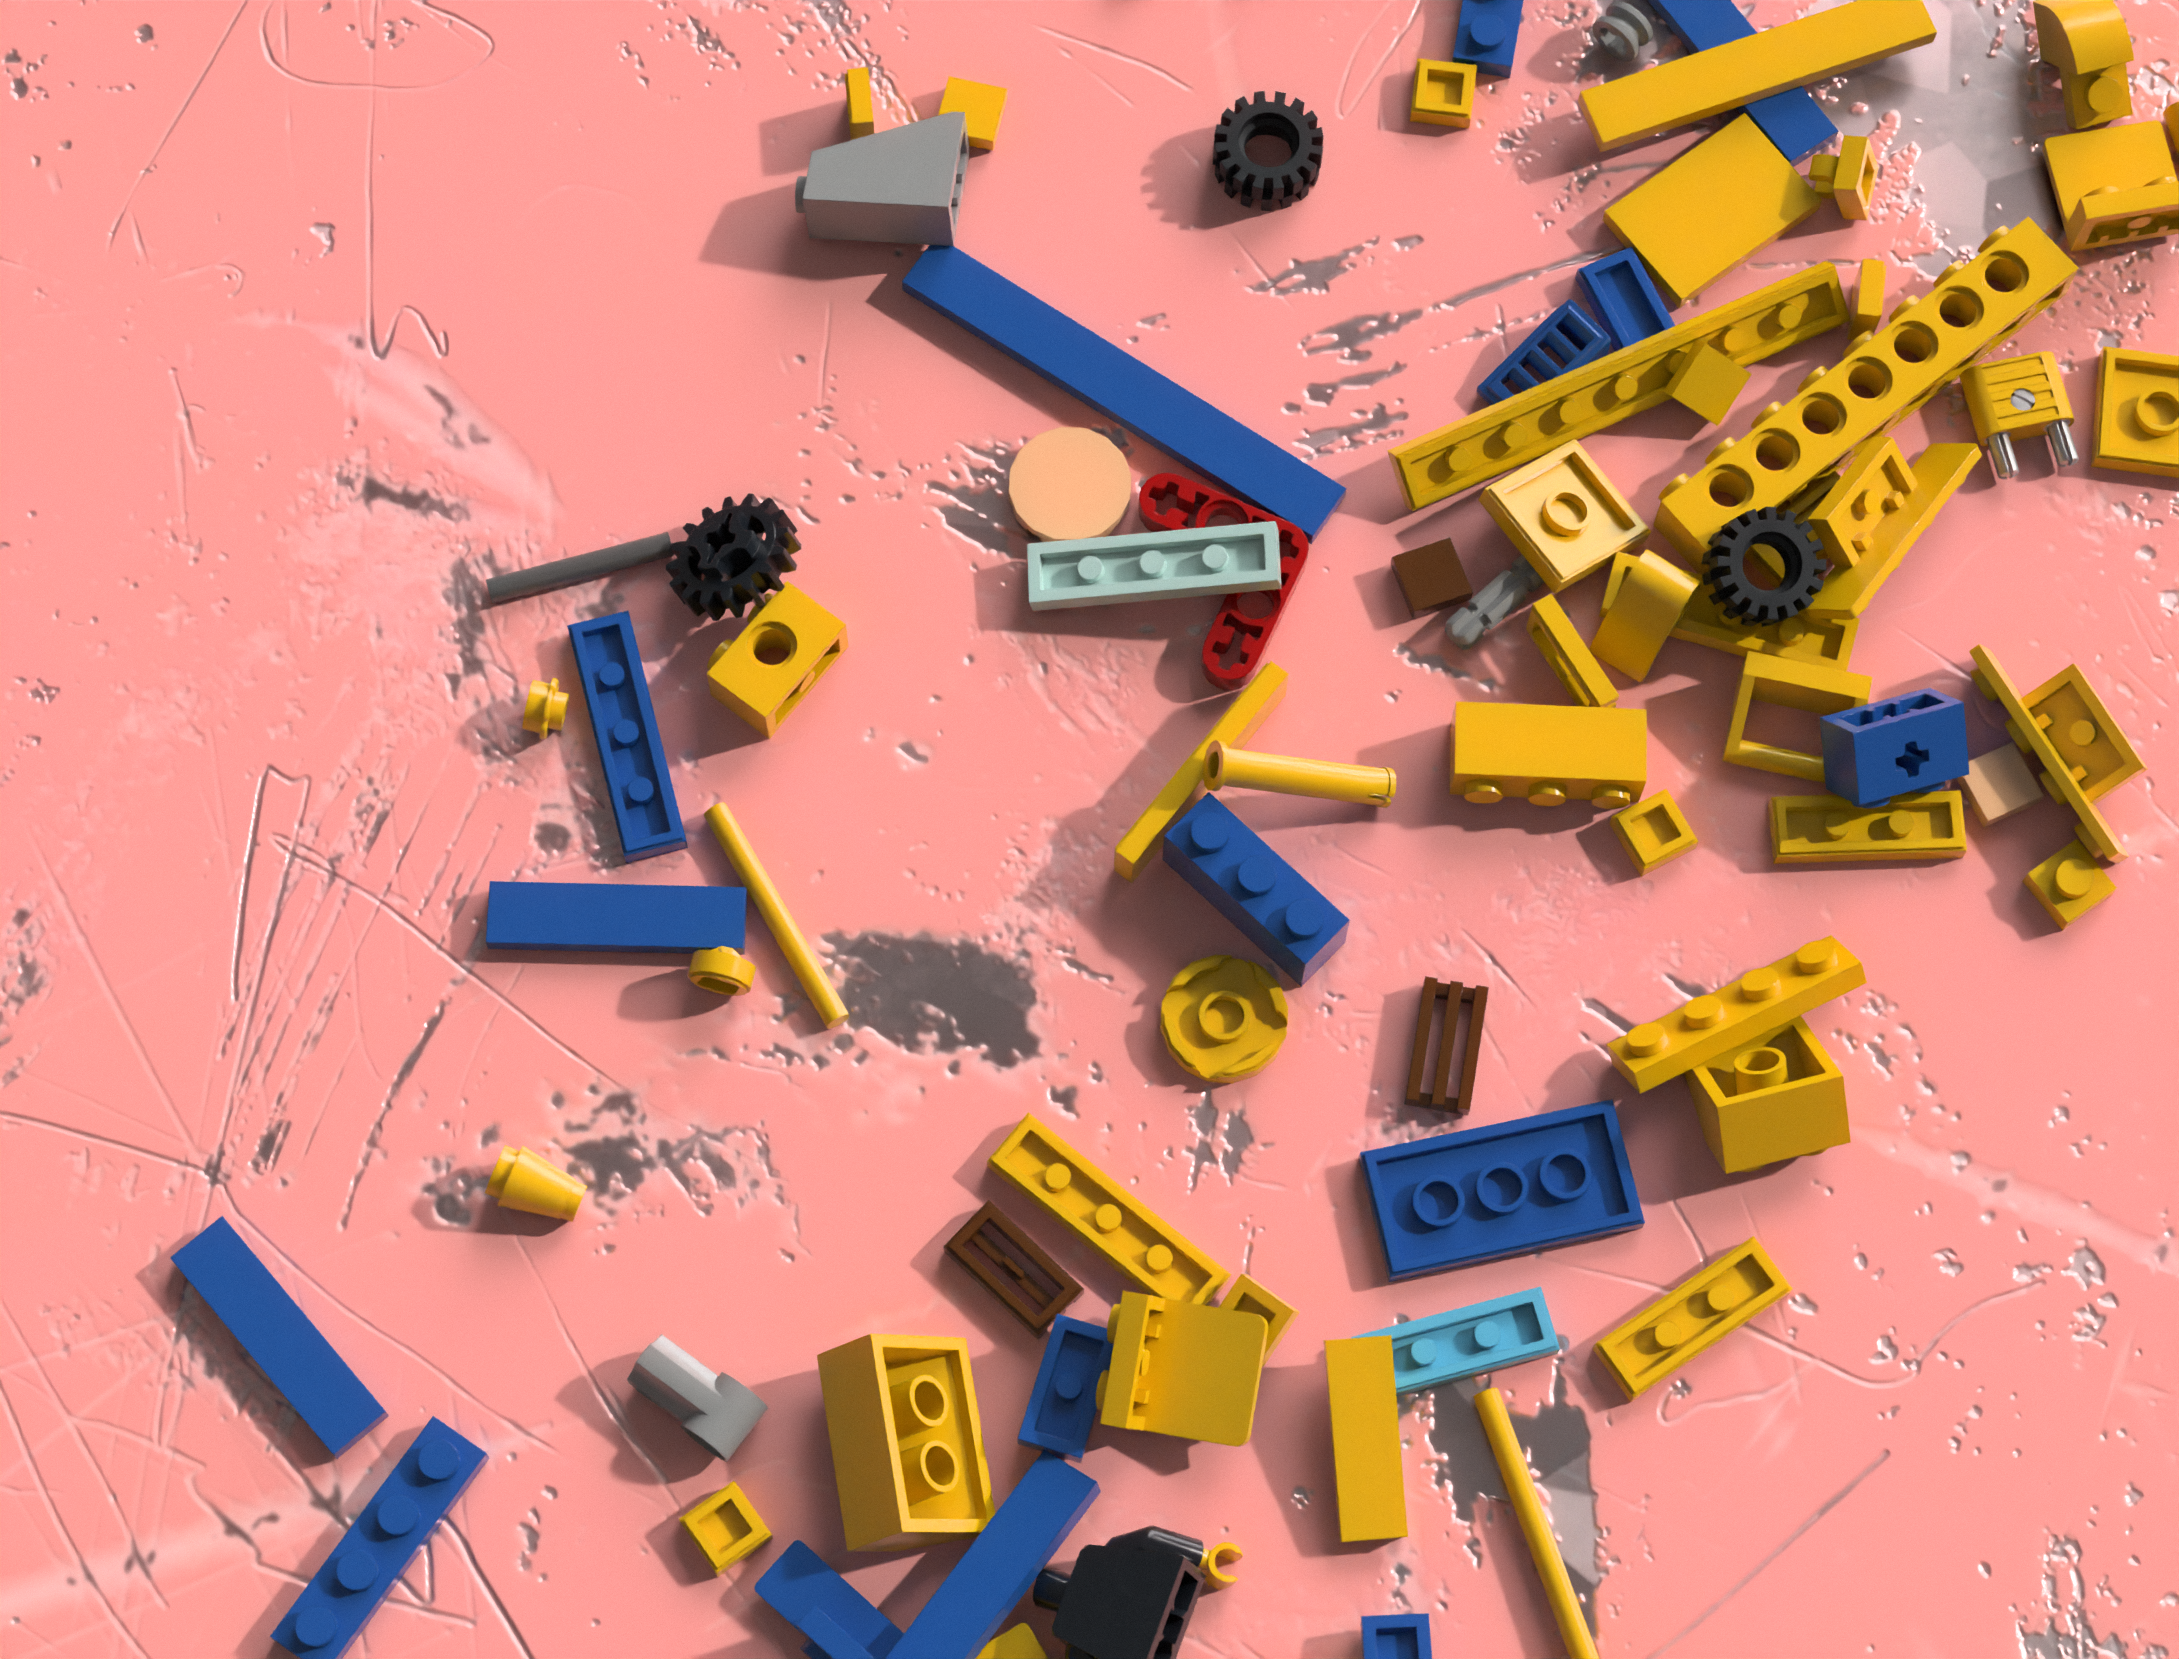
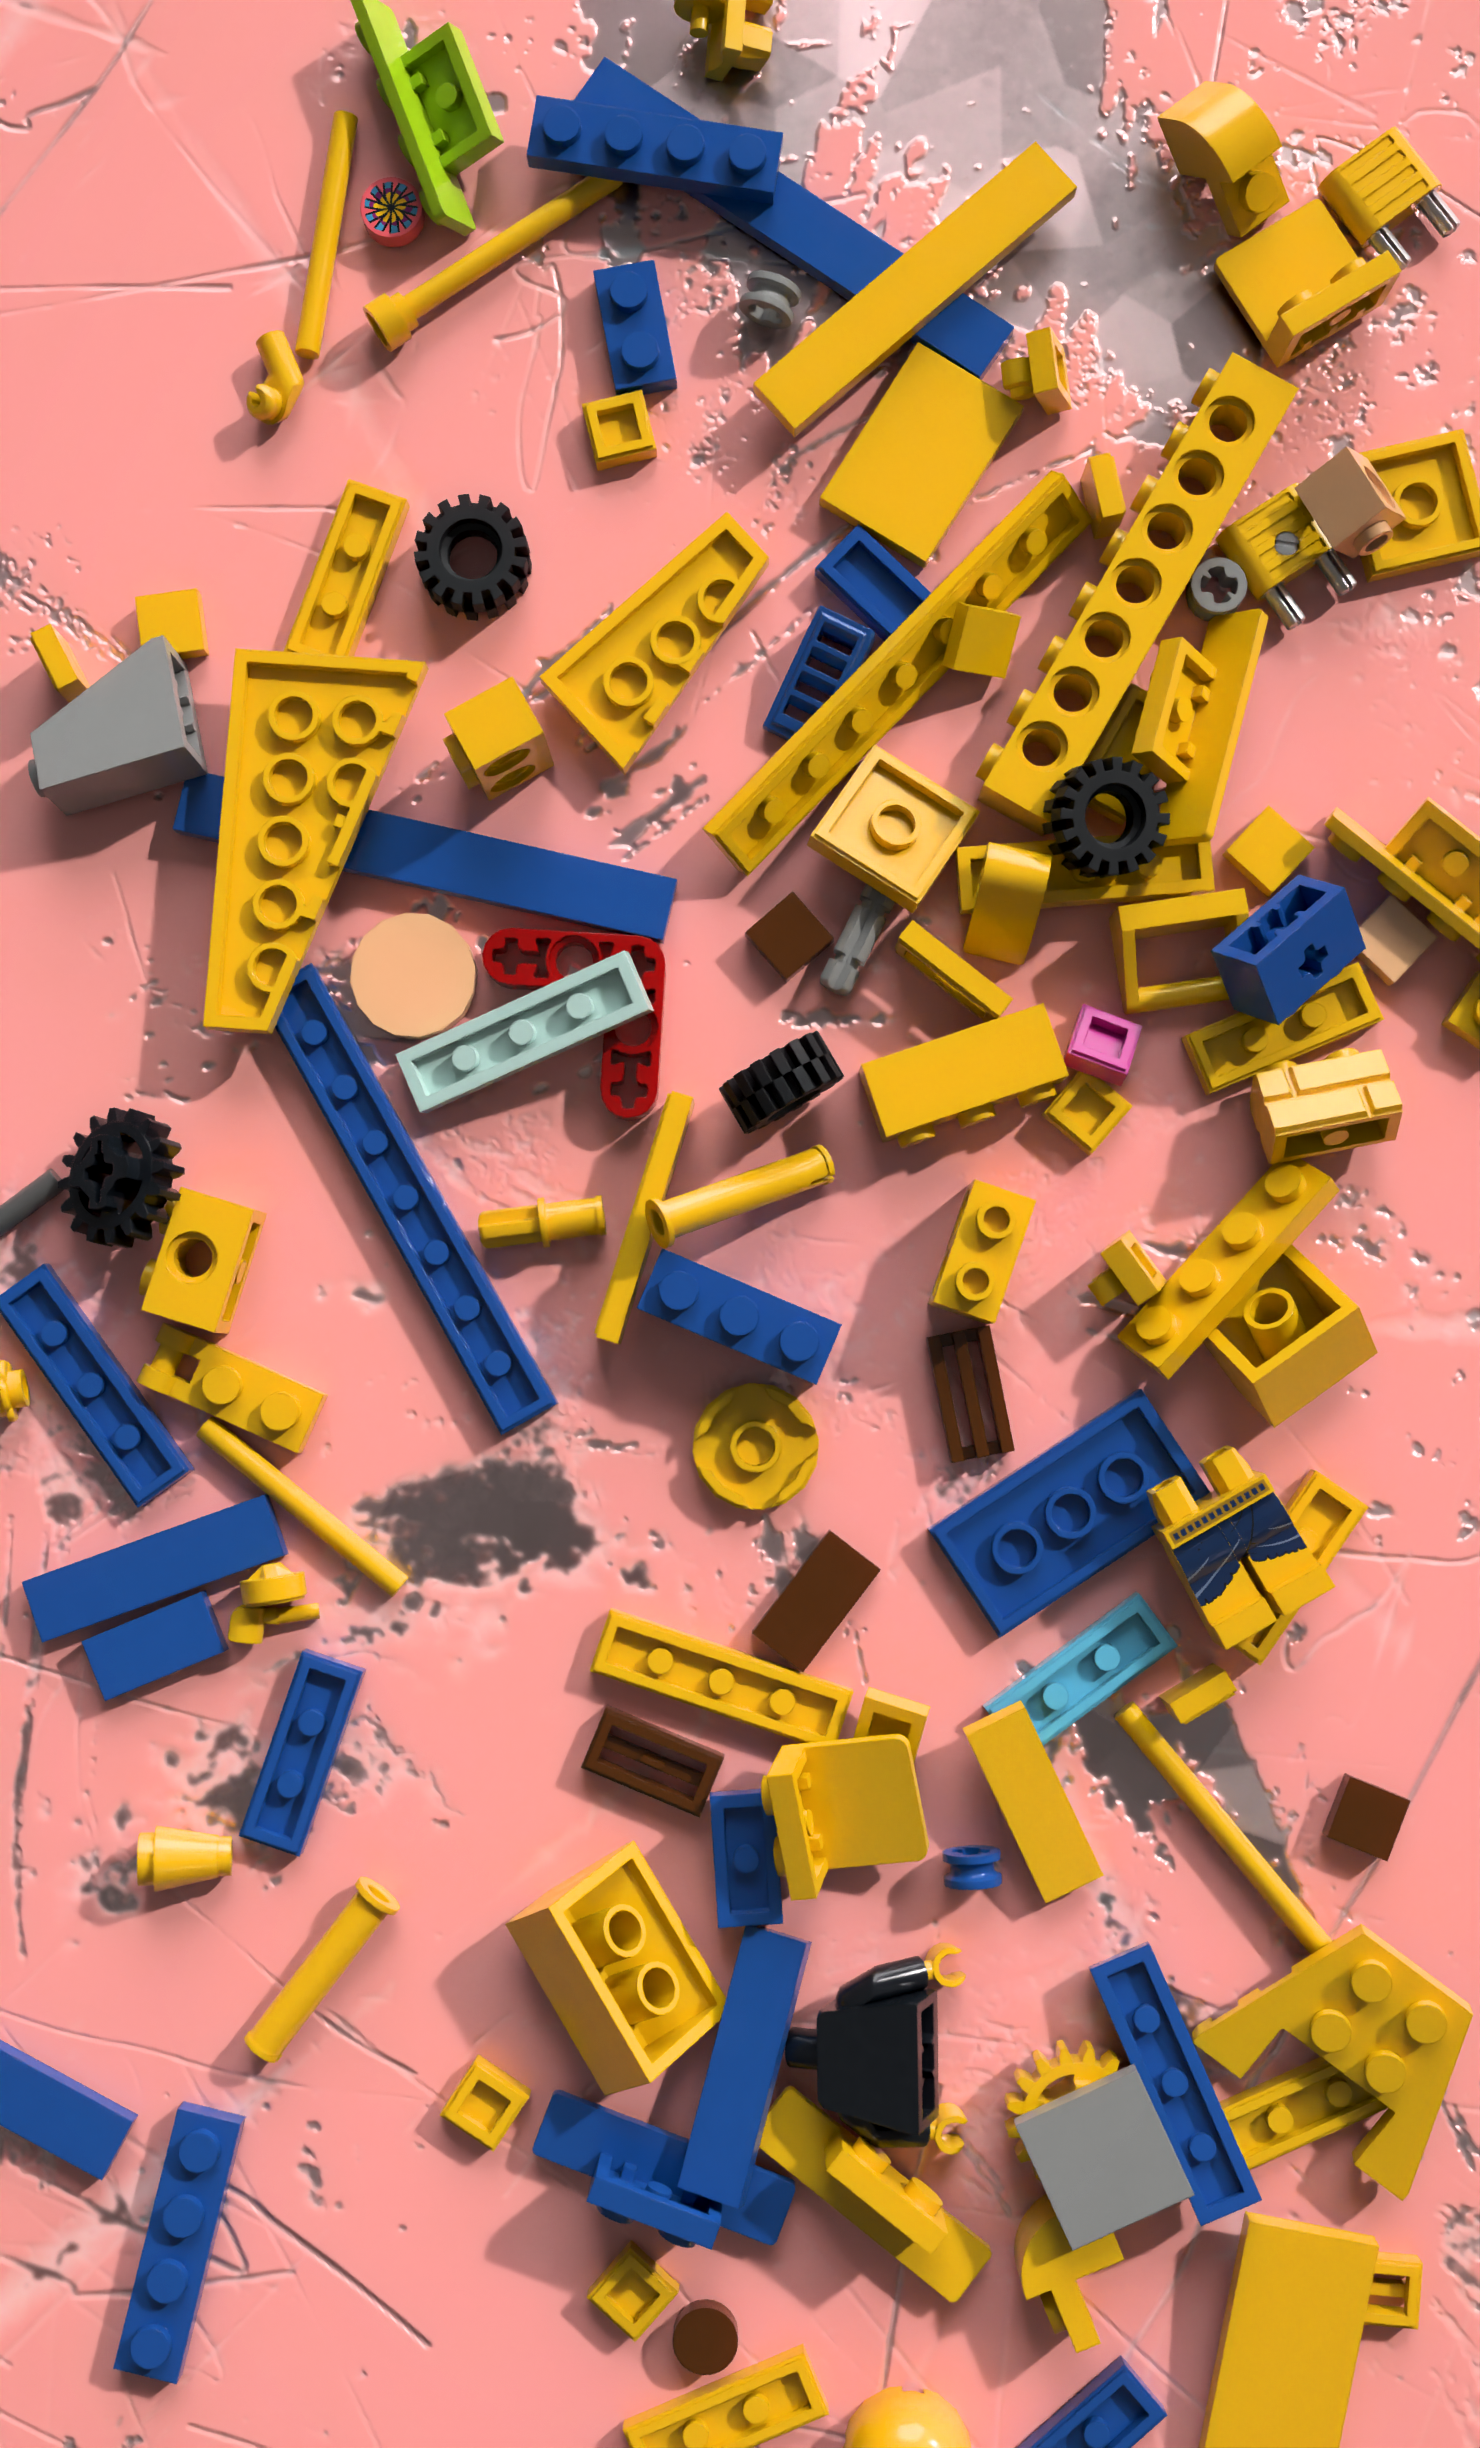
camera: 15 degrees left, 15 degrees up
light grey piece [627,1334,768,1462] -> none
none -> blue tile [81,1590,229,1701]
none -> yellow plate [136,1322,328,1453]
none -> yellow wing [203,648,429,1034]
none -> yellow hand [228,1603,320,1644]
none -> blue tile [239,1648,366,1857]
none -> yellow pin [244,1876,400,2063]
none -> blue tile [275,963,559,1435]
none -> yellow tile [283,479,410,656]
none -> yellow brick [442,676,555,801]
none -> yellow axle [478,1195,607,1249]
none -> yellow wing [539,512,769,775]
none -> black tyre [719,1031,844,1134]
none -> reddish brown tile [752,1529,881,1672]
none -> yellow brick [928,1179,1037,1325]
none -> blue bush [942,1845,1002,1890]
none -> dark pink tile [1063,1004,1143,1087]
none -> yellow tile [1087,1230,1166,1306]
none -> yellow hips [1146,1445,1336,1650]
none -> yellow tile [1158,1663,1237,1725]
none -> light grey bush [1185,557,1247,621]
none -> yellow tile [1222,805,1315,897]
none -> yellow brick [1249,1048,1403,1164]
none -> light nougat brick [1294,446,1406,559]
none -> reddish brown tile [1322,1773,1410,1862]

